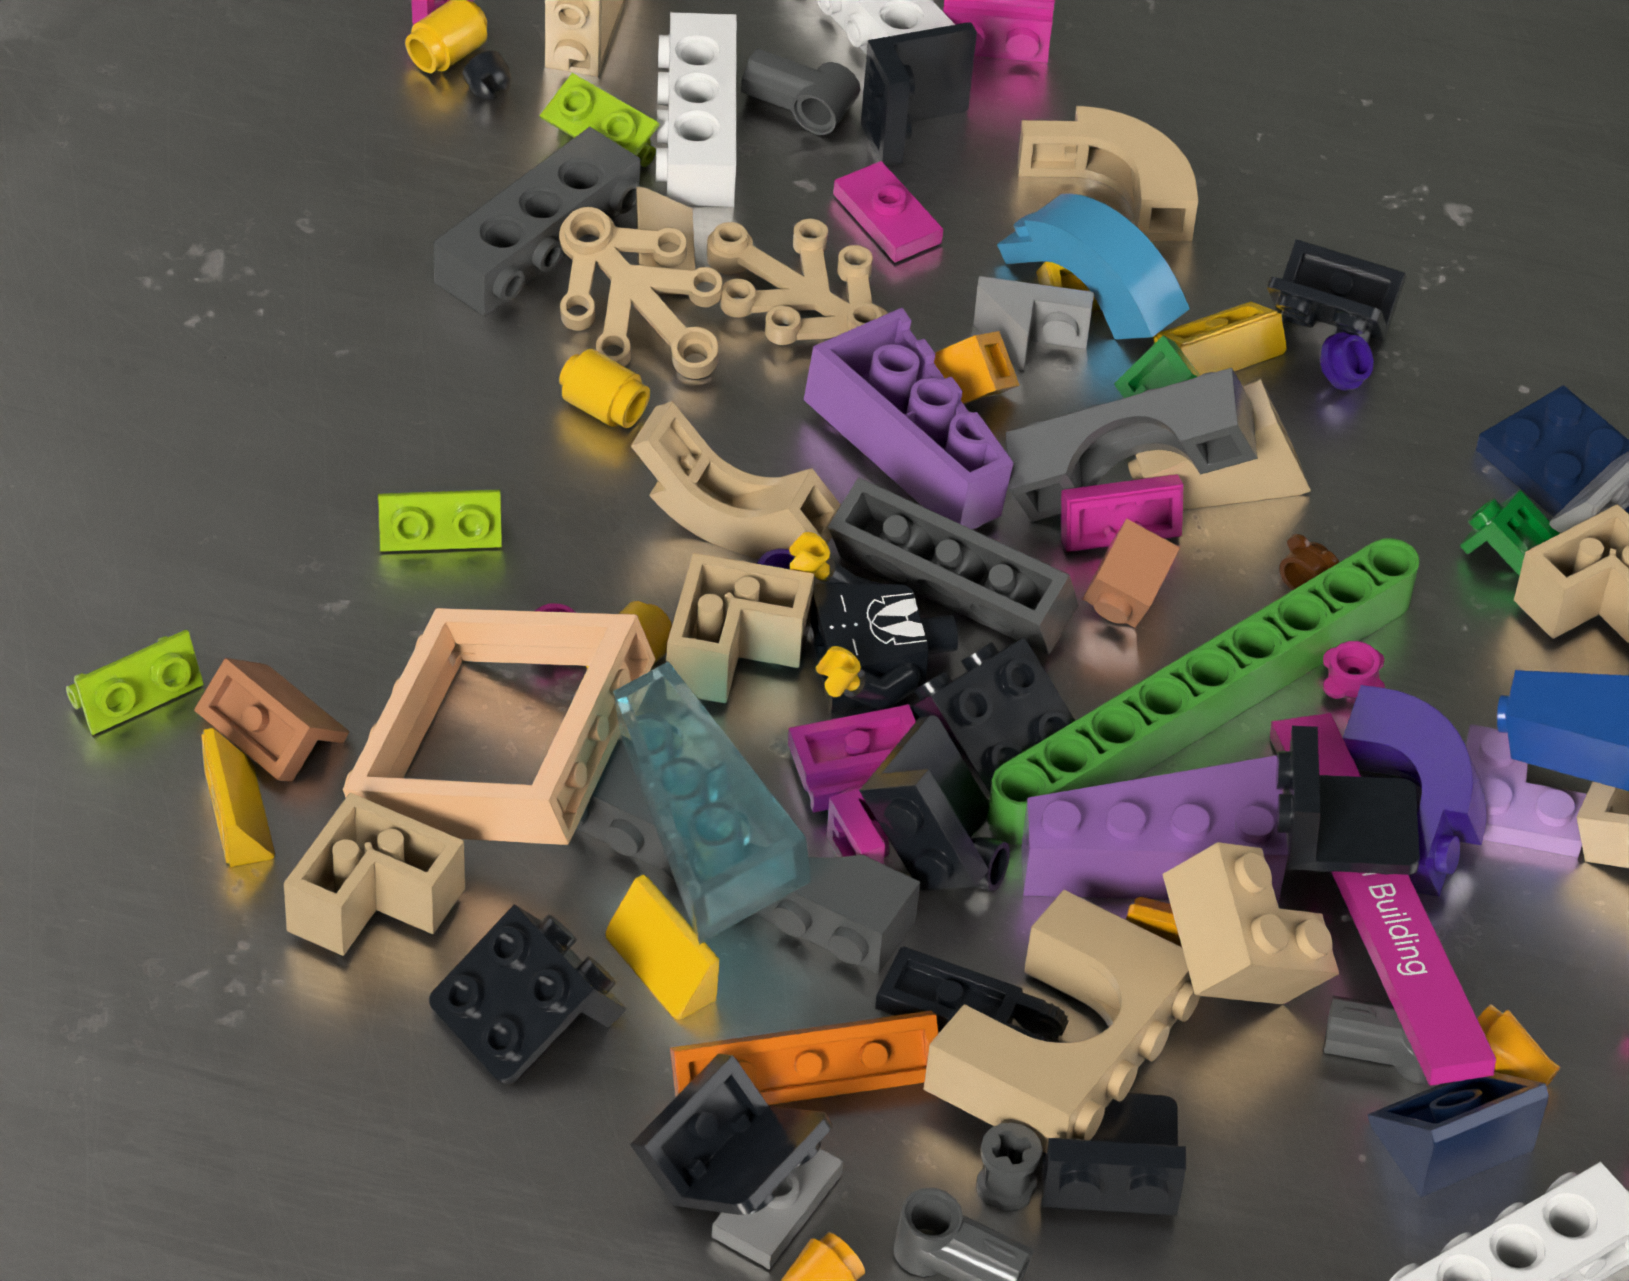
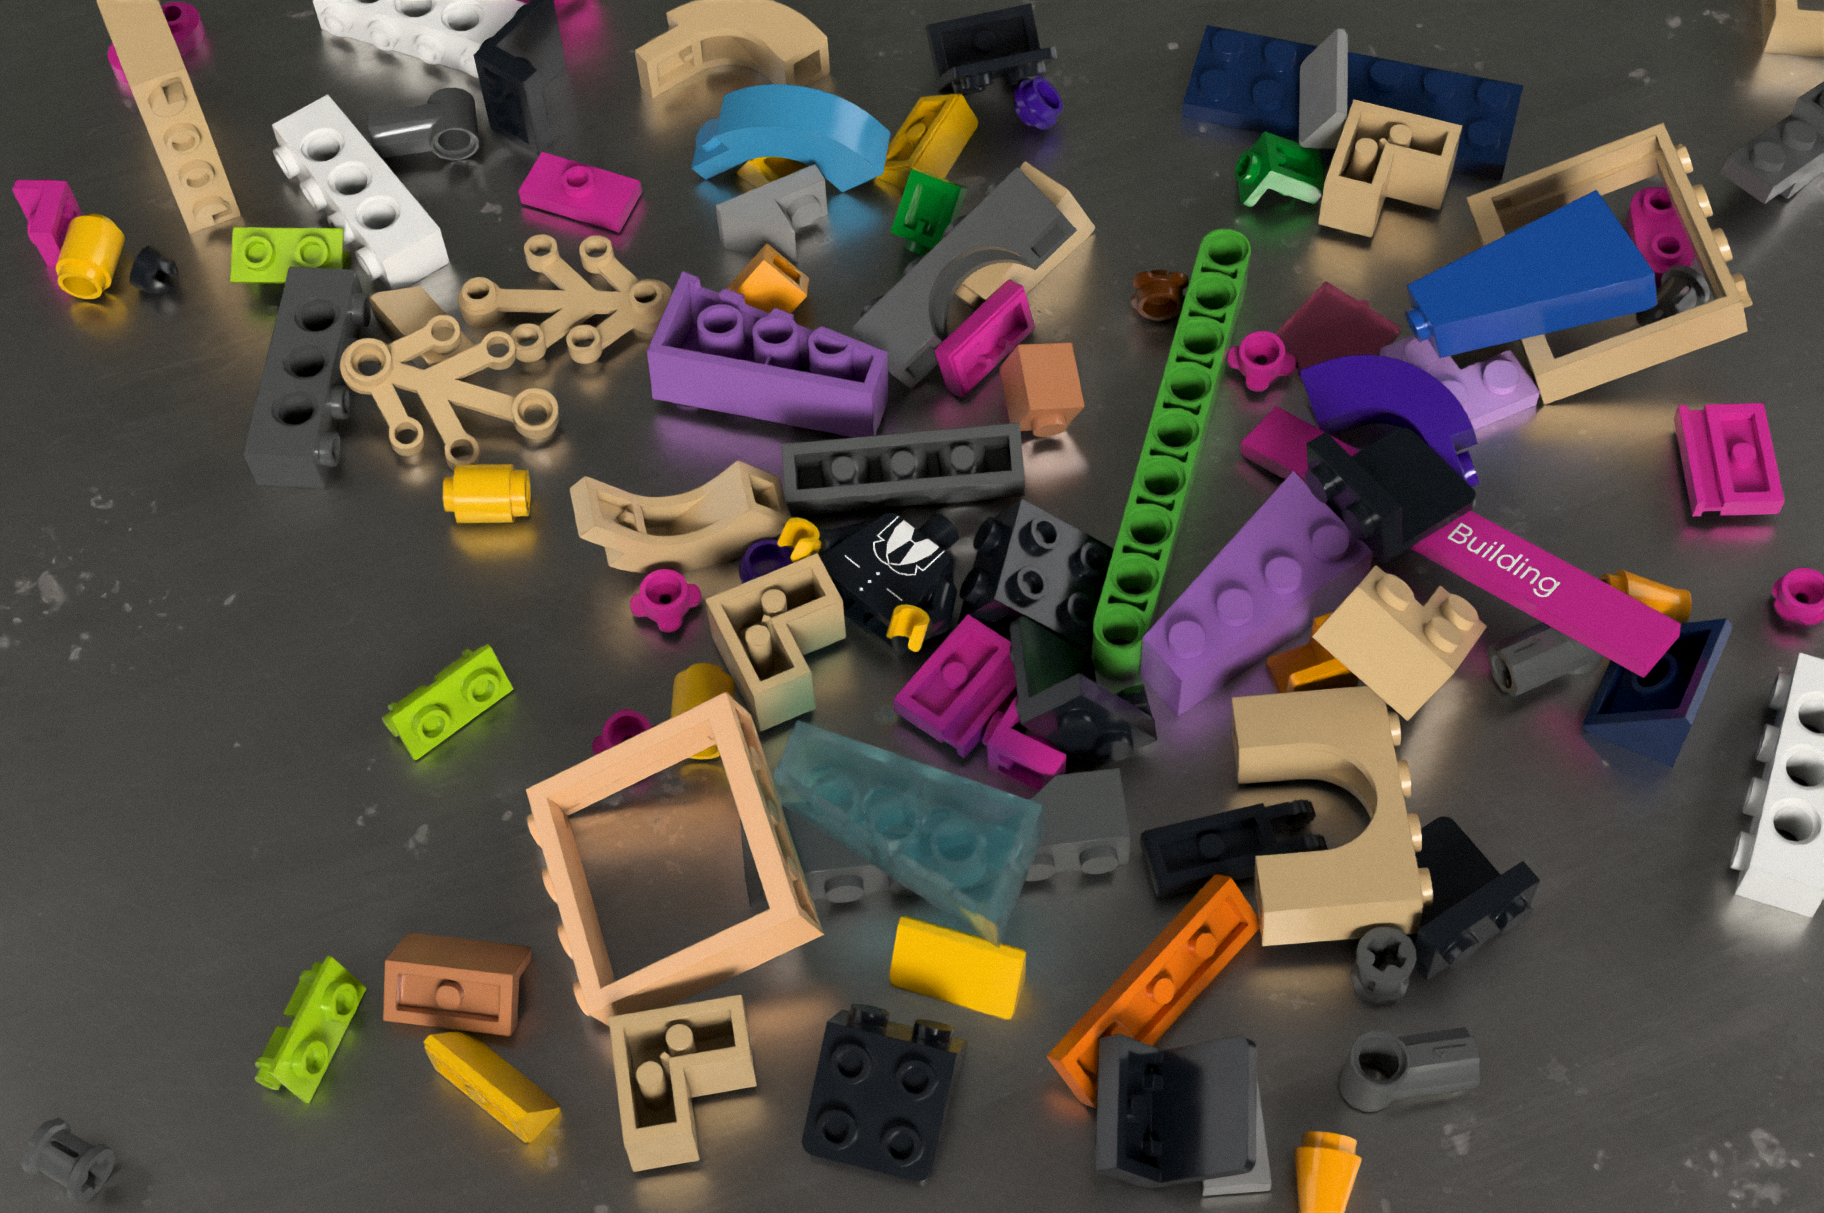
camera: 30 degrees left, 10 degrees up
none -> dark pink plate [630,569,702,632]
none -> clear pink piece [1275,281,1402,377]

